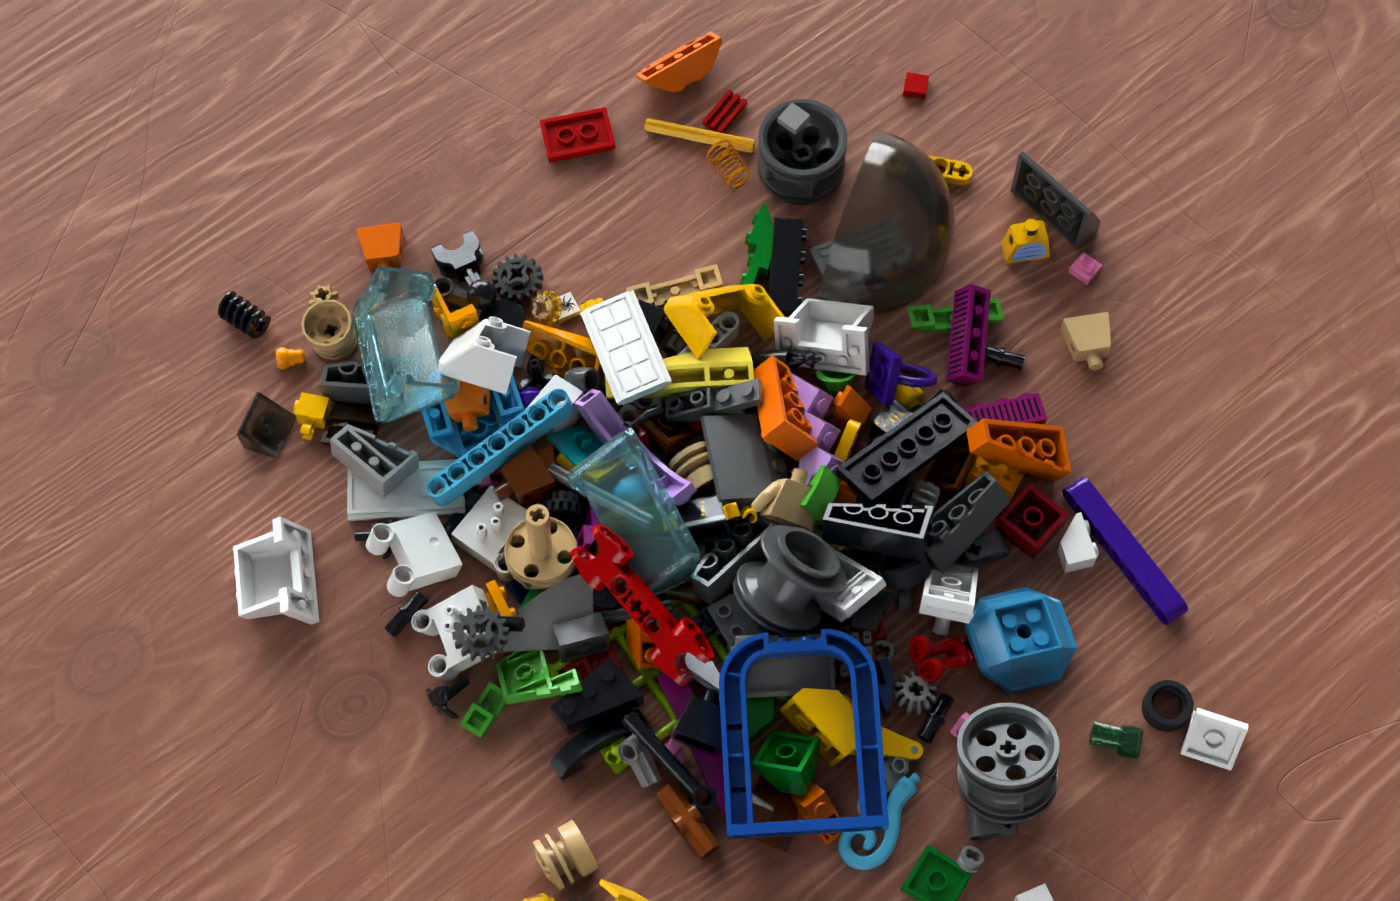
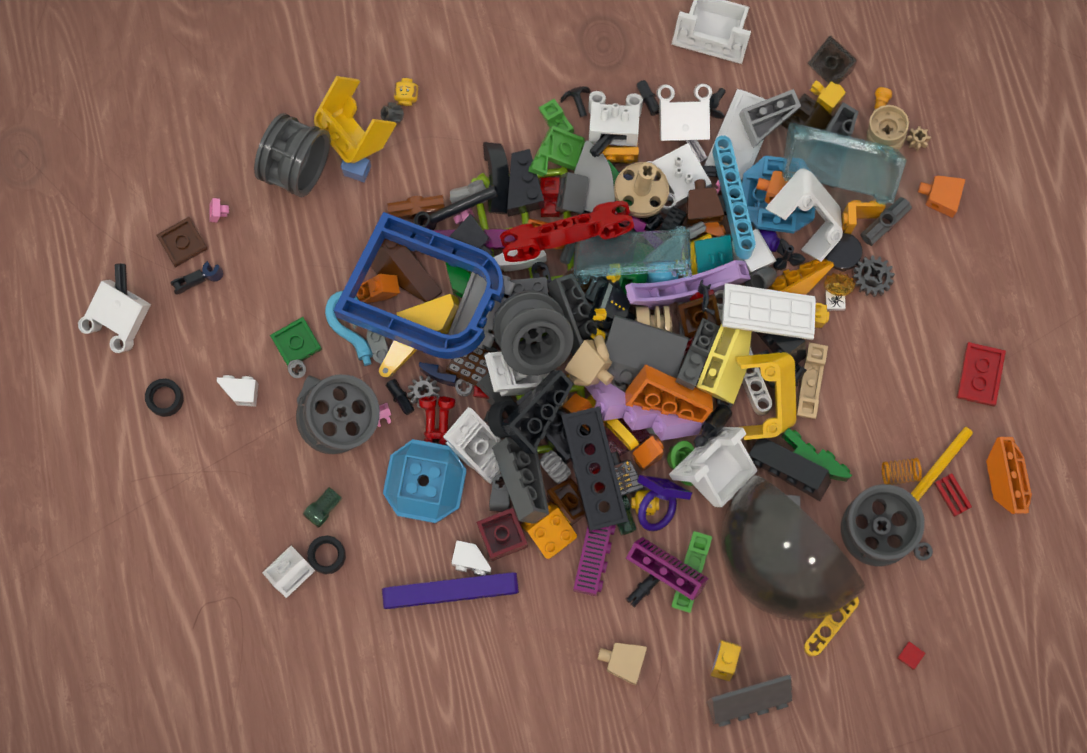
camera: 115 degrees right, 10 degrees up
black piece [218,290,271,339] -> none
black piece [430,230,497,310] -> none
dark grey gear [452,605,509,662] -> none
tan wheel [532,820,599,892] -> none
green slope [752,730,820,796] -> none
light grey tile [777,103,810,135] -> none
bright green slope [800,465,841,521] -> none
orange wedge [966,419,1072,483] -> none
bright pink tile [1068,252,1103,285] -> none

